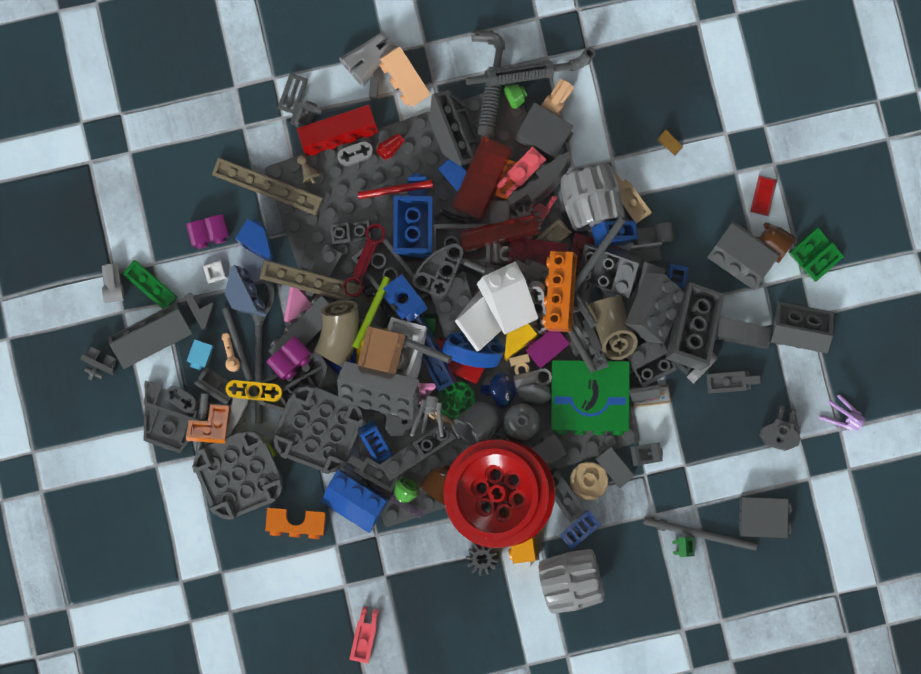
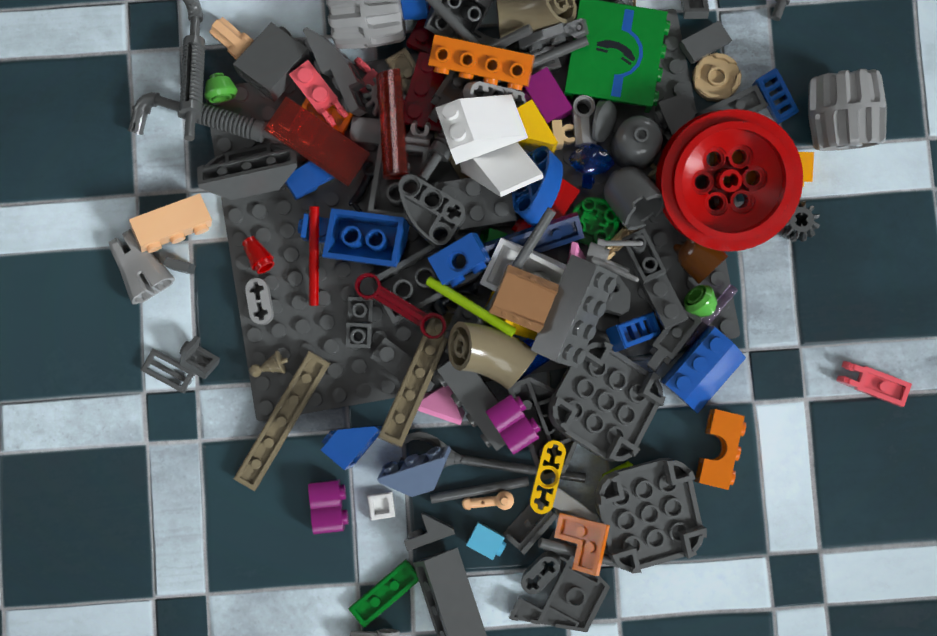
camera: 80 degrees left, 0 degrees up
red brick [297,105,378,156] -> none

